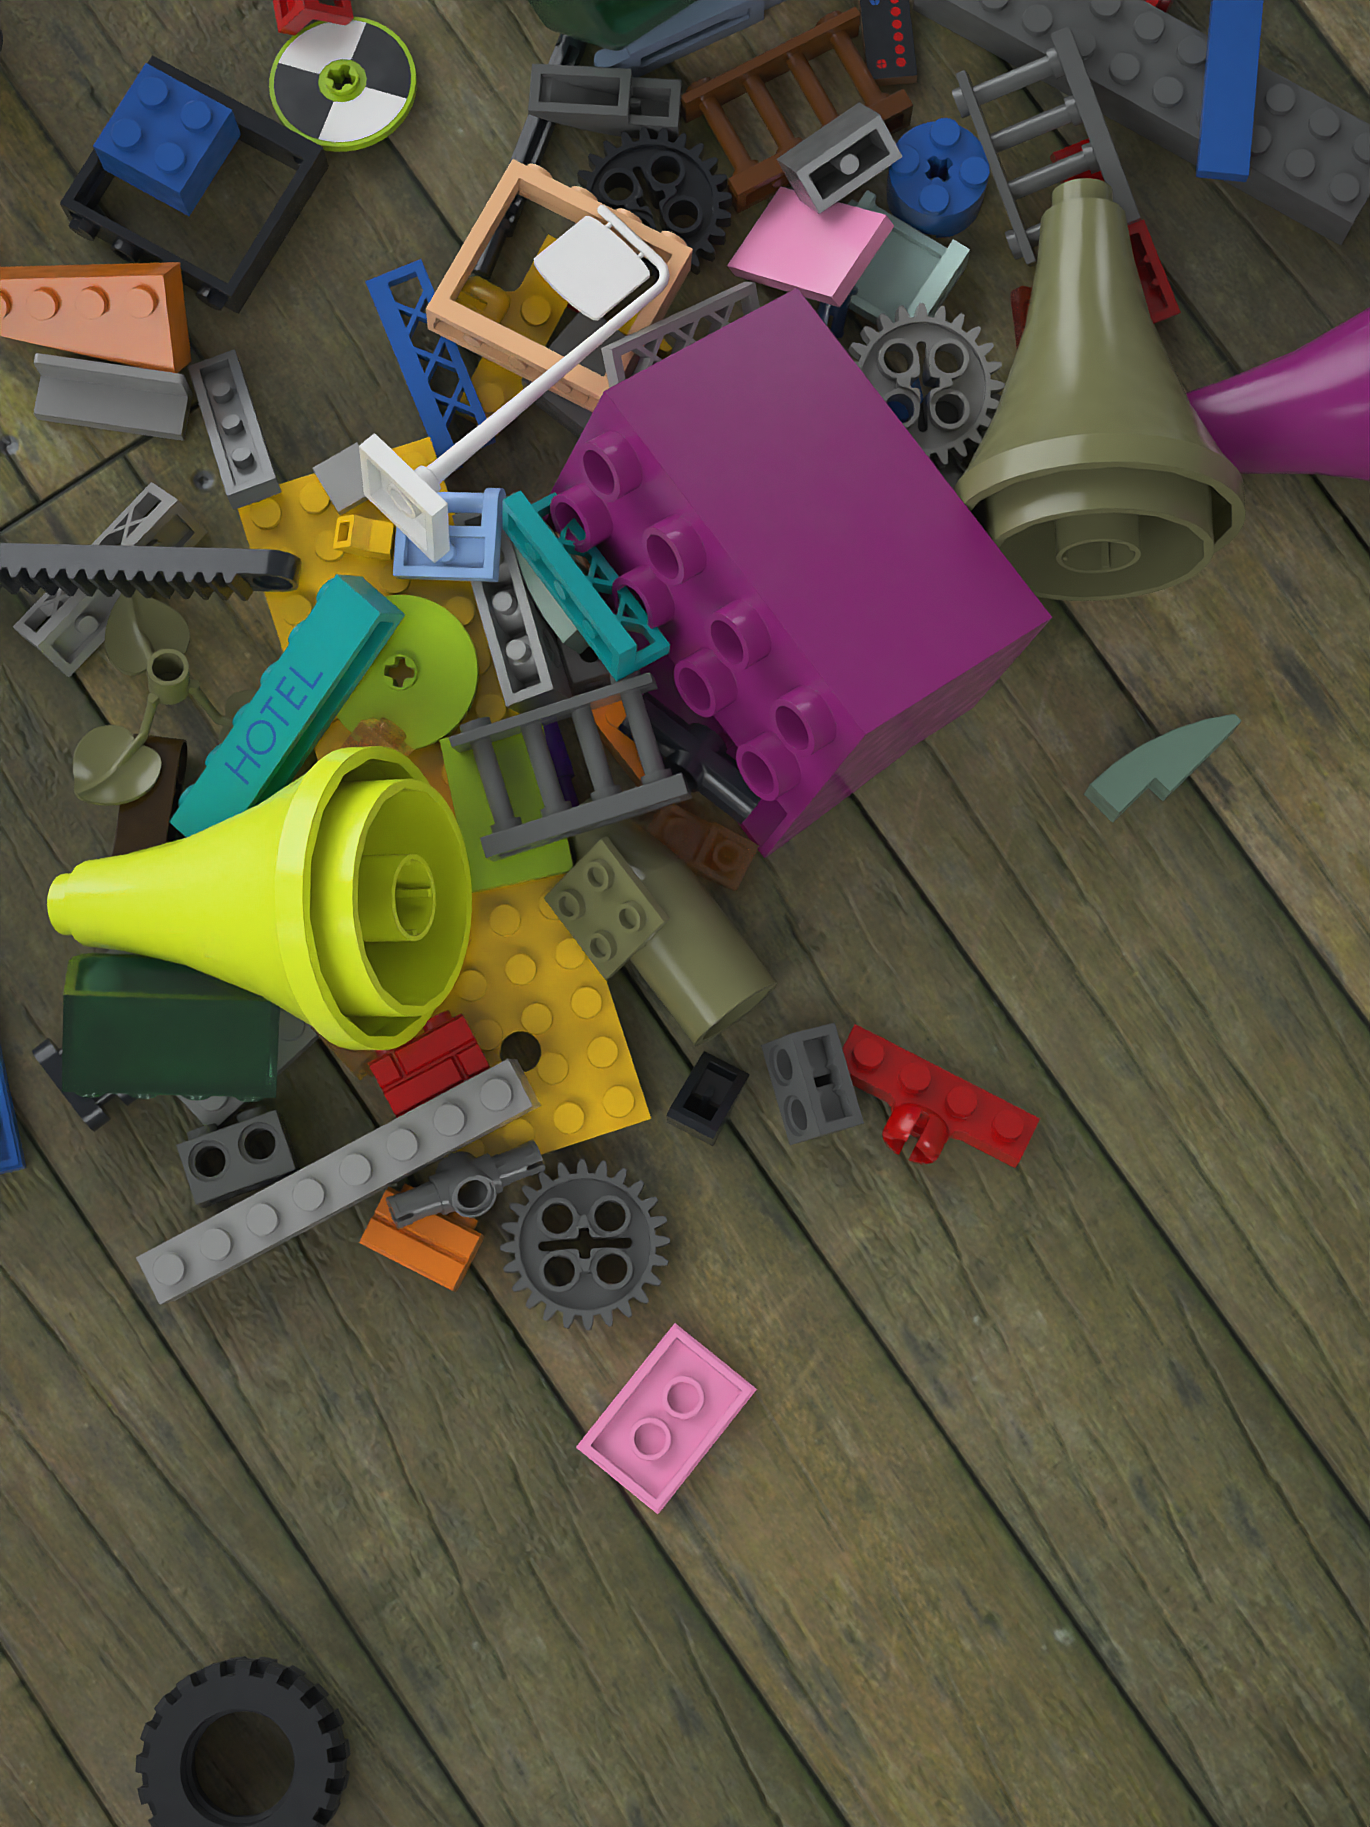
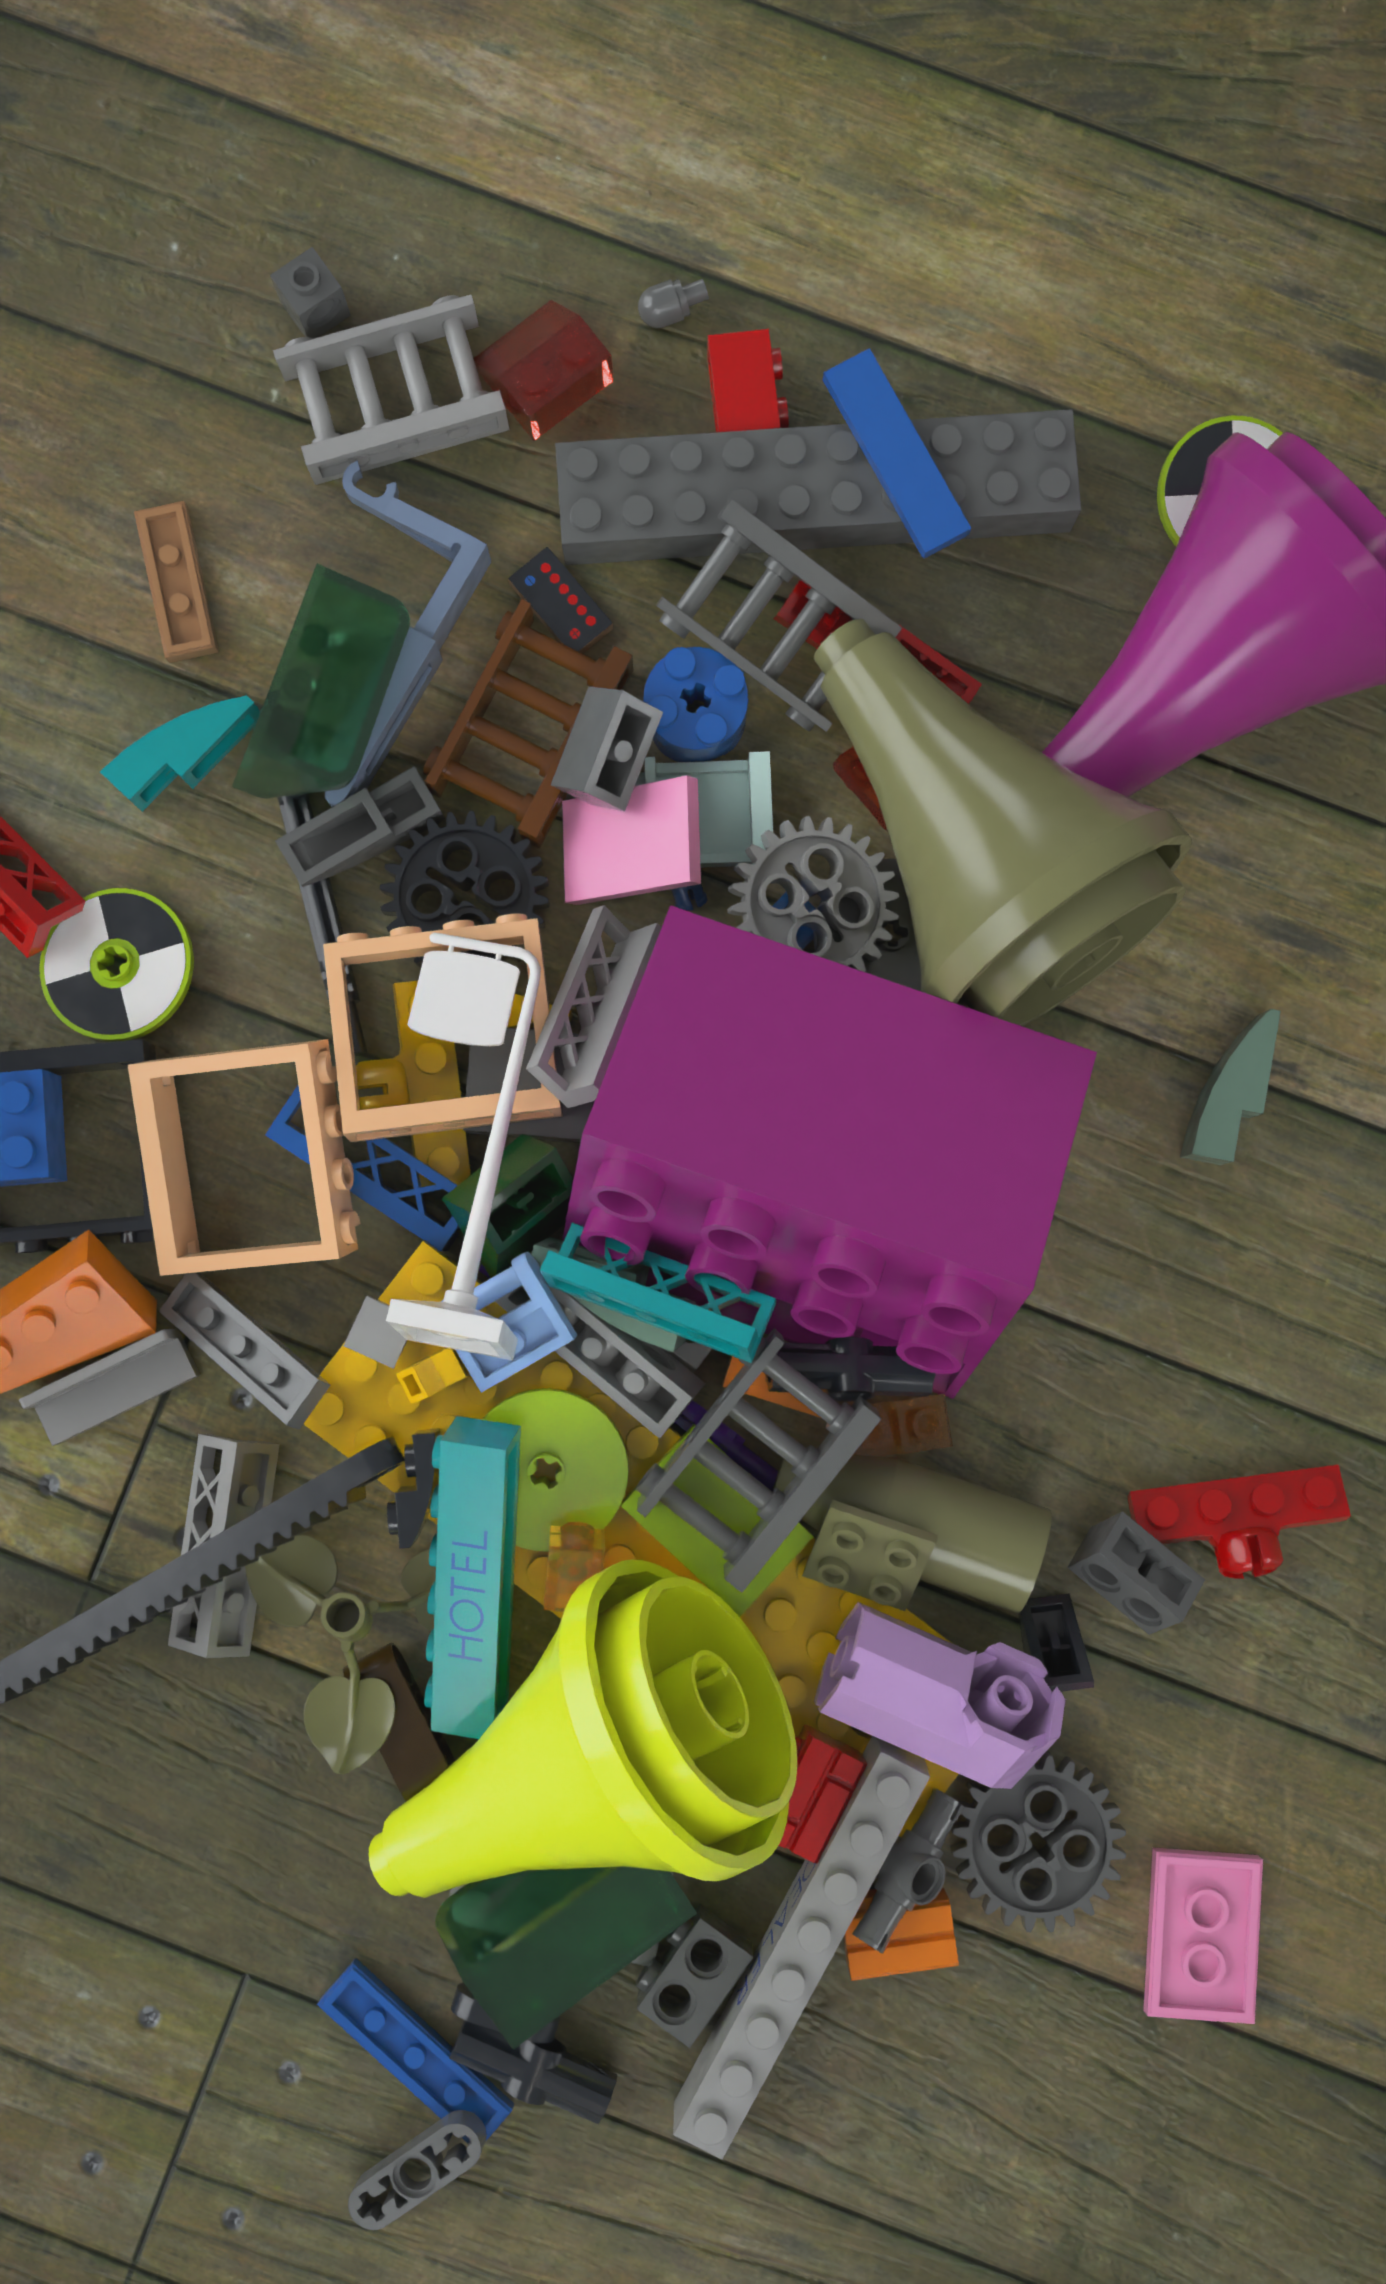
camera: 40 degrees left, 5 degrees up
none -> light nougat window [128,1039,361,1276]
none -> black slope [387,1428,440,1549]
none -> dark green slope [442,1134,574,1278]
none -> black piece [449,2020,617,2125]
none -> lavender brick [814,1602,1066,1789]

